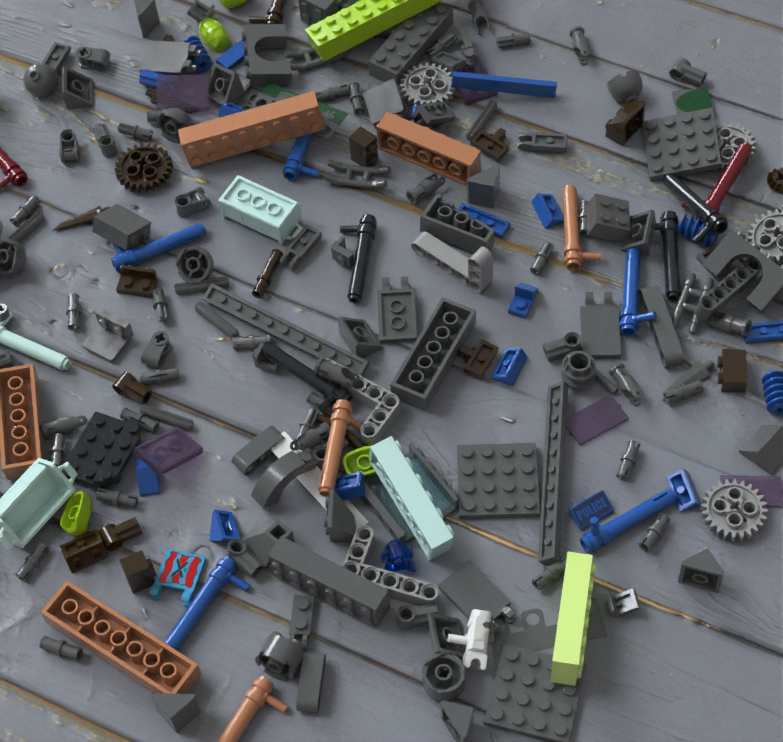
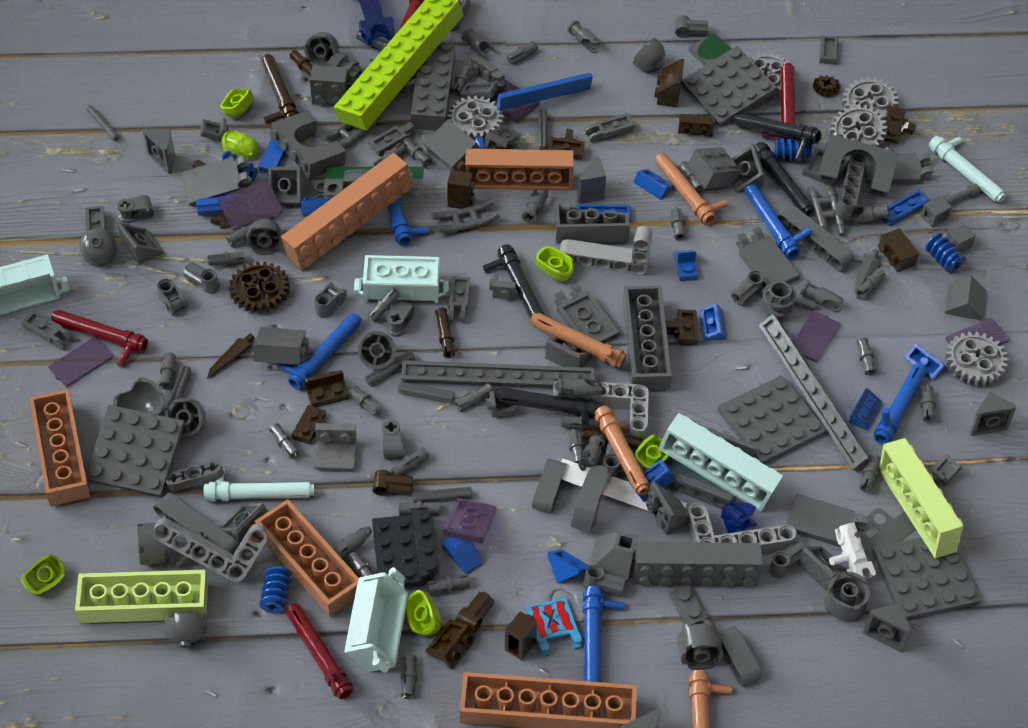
camera: 35 degrees left, 5 degrees down
none -> dark brown hinge [292,405,328,445]
none -> dark grey pin [367,287,401,323]
none -> dark grey hinge [368,122,415,156]
none -> dark grey piece [387,300,415,337]
none -> nougat cylinder [530,313,627,368]
none -> lime piece [535,246,574,282]
none -> dark brown bracket [678,114,714,137]

